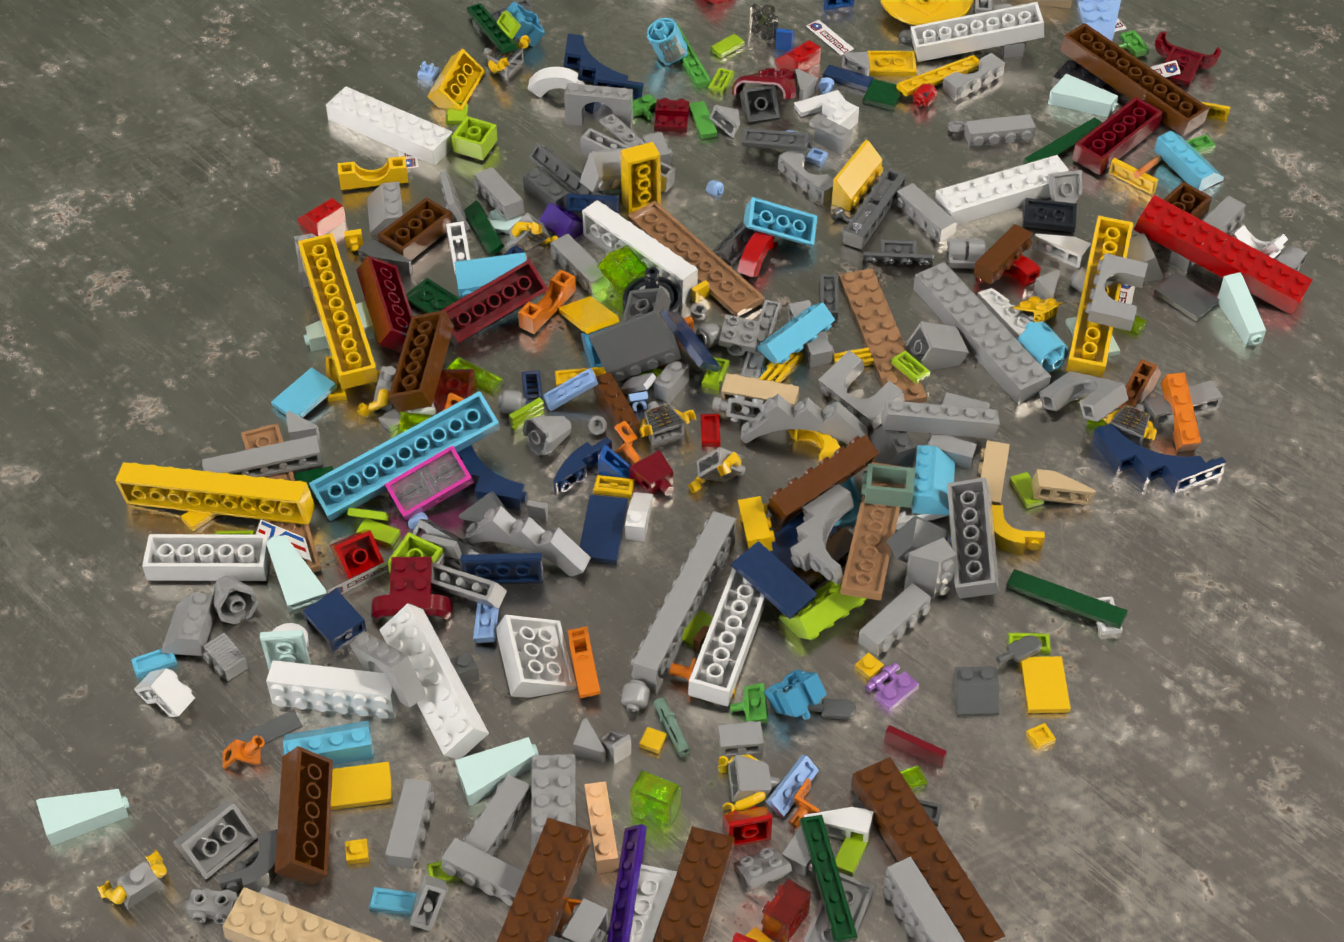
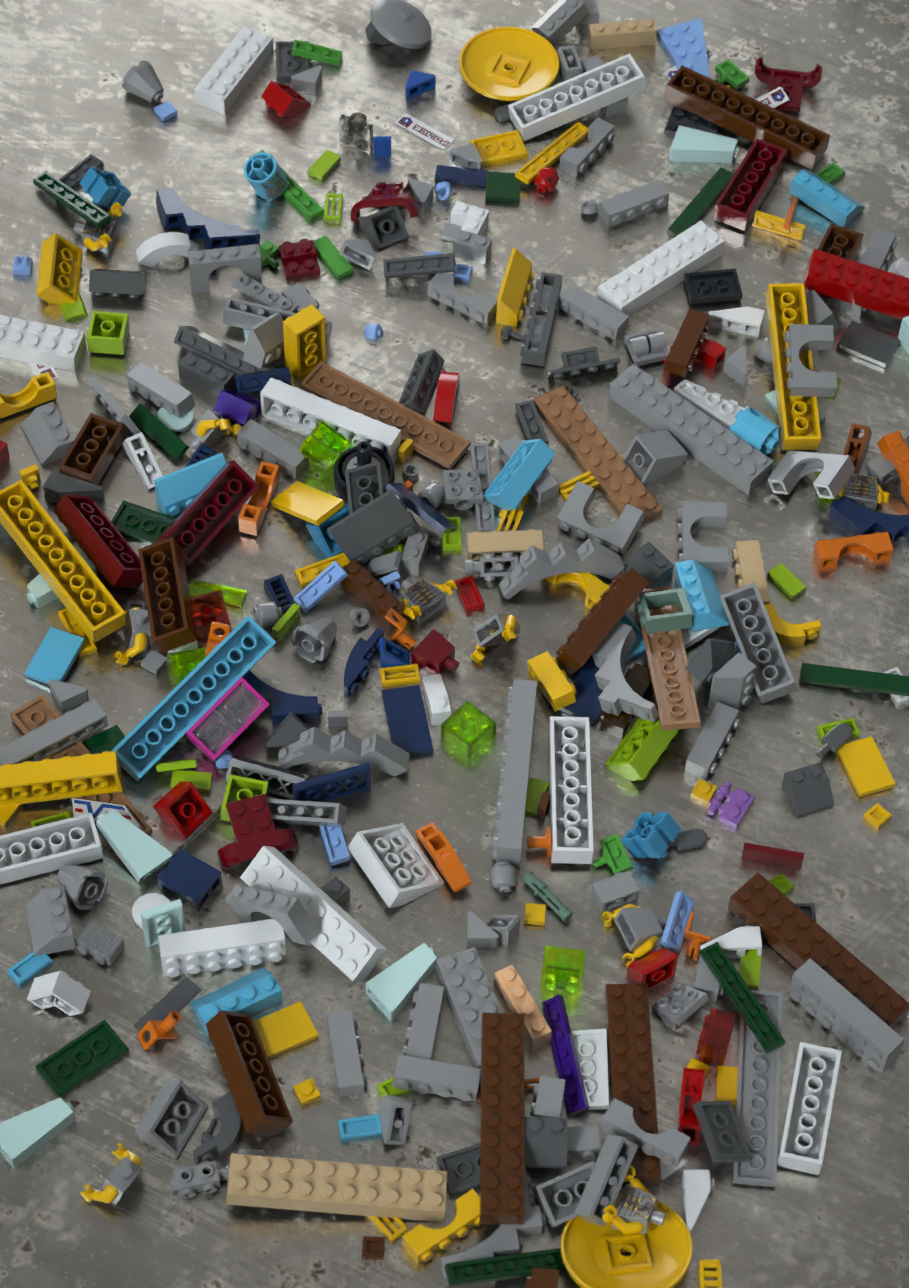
camera: 20 degrees left, 5 degrees up
light grey tile [420,534,462,559] -> none
lime tile [497,10,521,39] -> none
dark blue tile [731,541,817,619] -> none
medium azure slope [743,197,817,247] -> none
red slope [775,40,821,72] -> none
white tile [794,90,845,117] -> none
light grey brick [881,400,1000,439] -> none
lime tile [891,350,930,384] -> none
yellow hinge [1013,296,1063,323] -> none
tan slope [1031,469,1096,506] -> none
light grey tile [1048,170,1083,203] -> none
yellow slope [1201,102,1230,122] -> none
none -> dark green tile [35,1019,129,1098]
none -> dark grey slope [89,268,147,298]
none -> clear neon green brick [441,700,497,759]
none -> orange arch [813,532,893,570]

